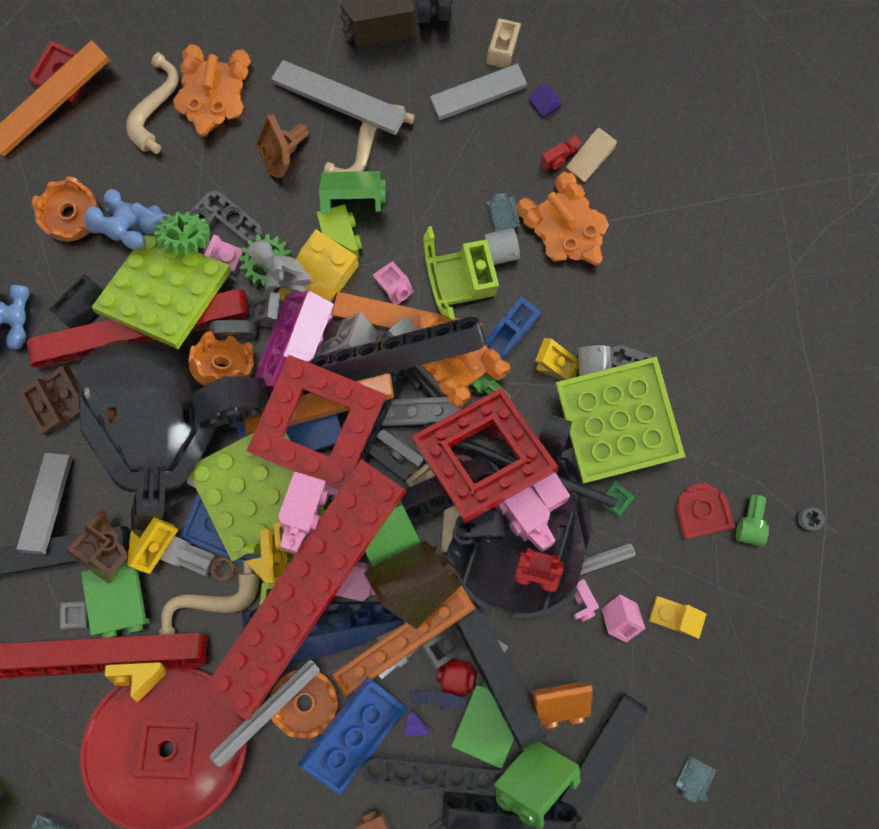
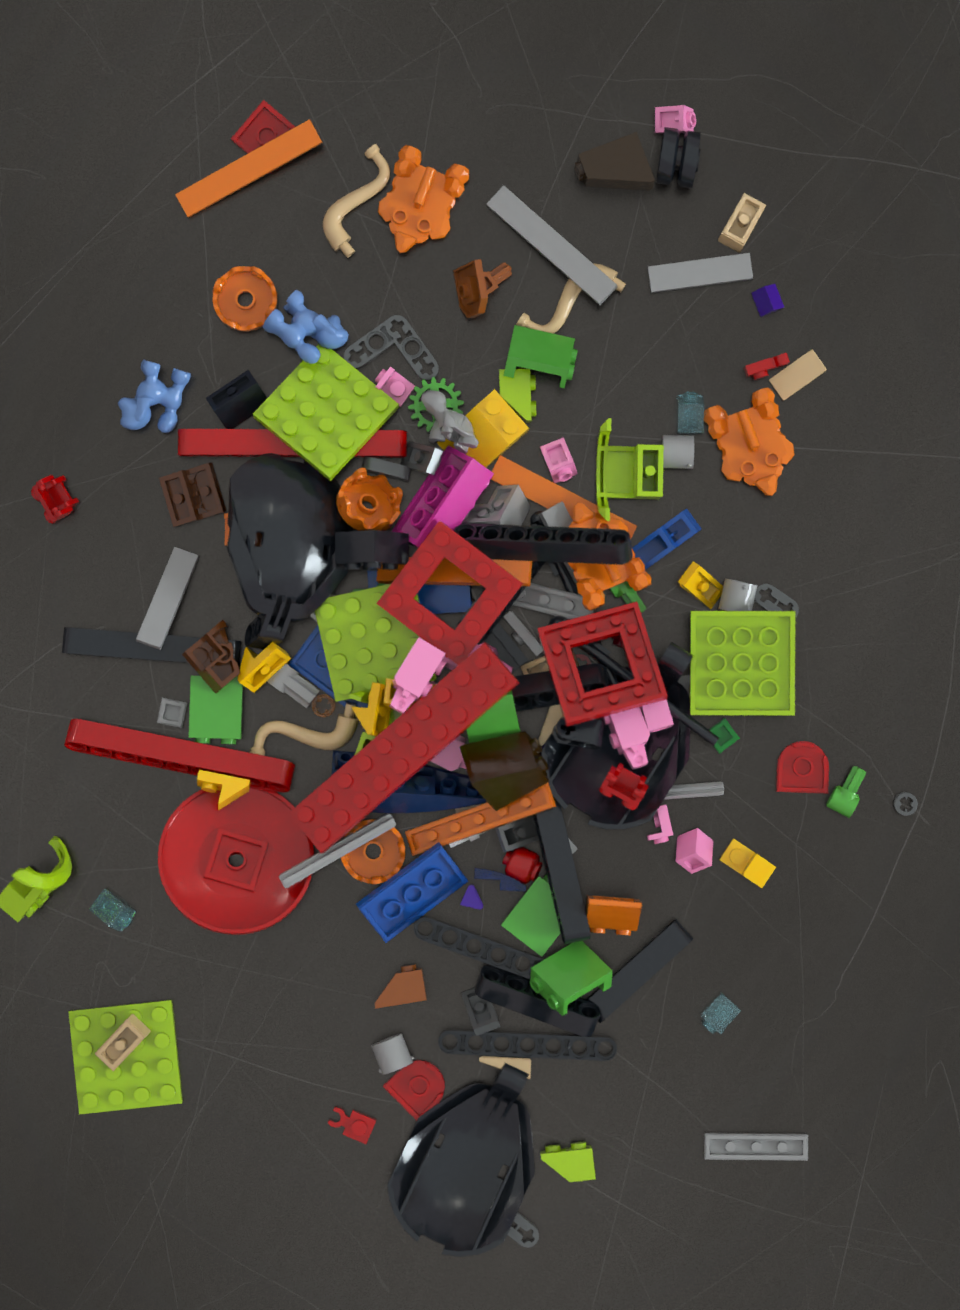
camera: 20 degrees right, 10 degrees up
bright green gear [154,212,210,256] -> none

